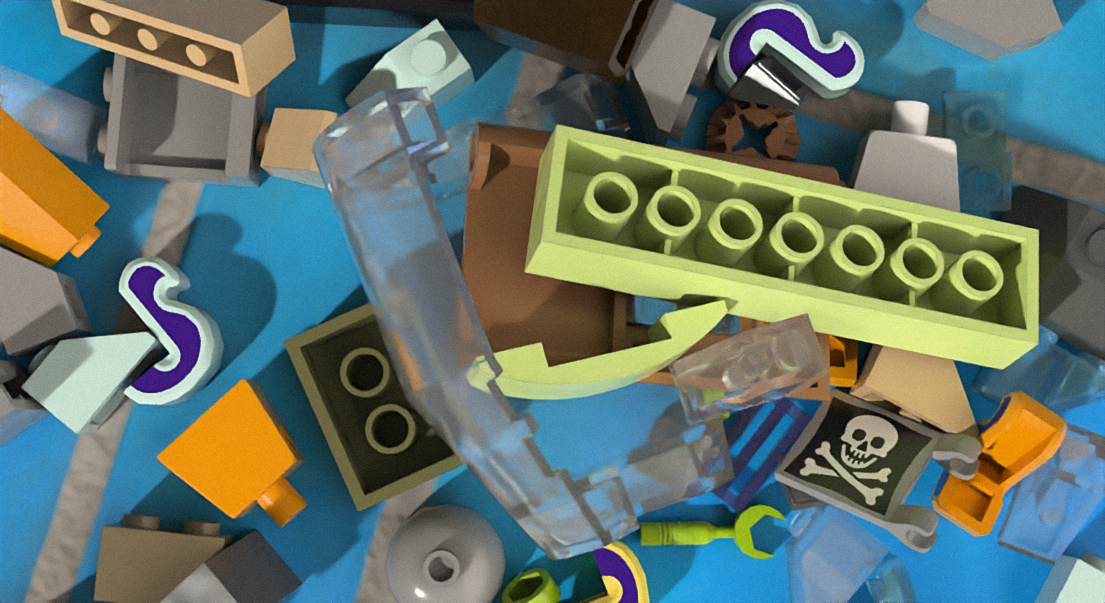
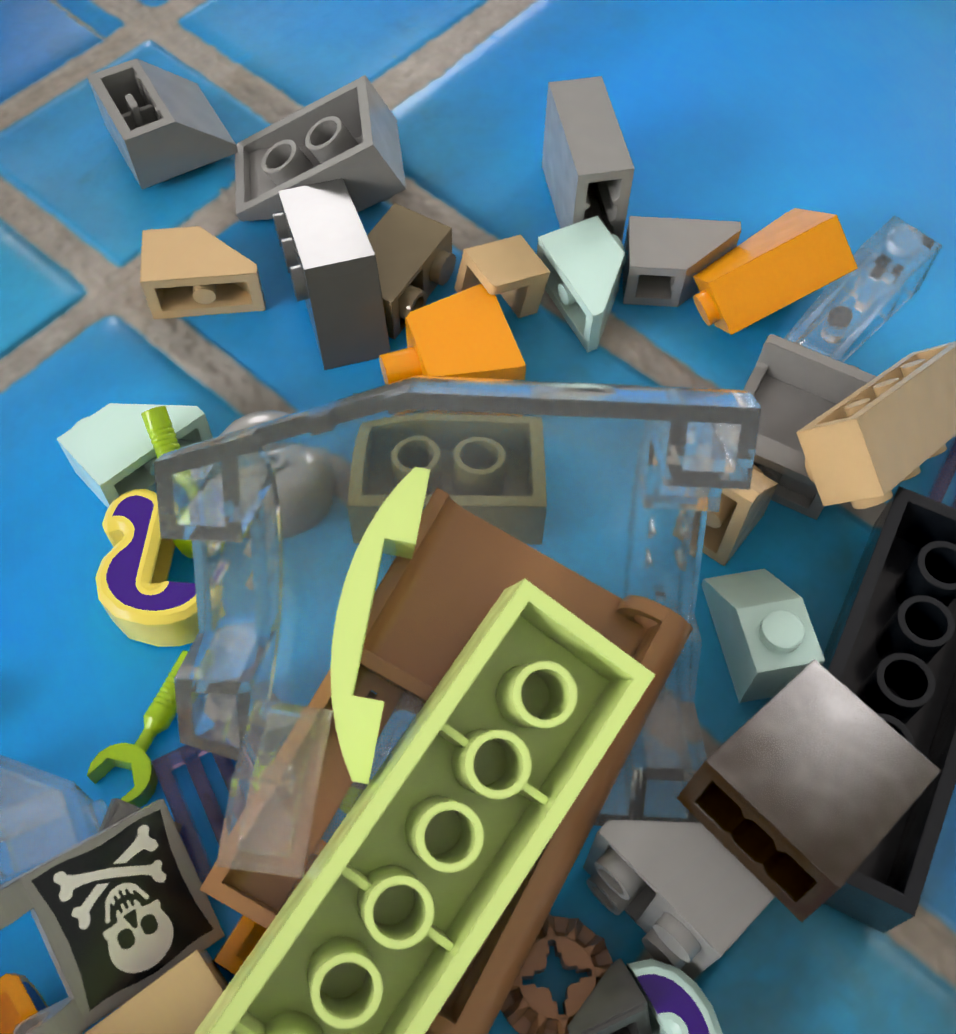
camera: 110 degrees right, 25 degrees down
light aqua animal [119,256,224,406] -> none
none -> tan panel [454,235,551,318]

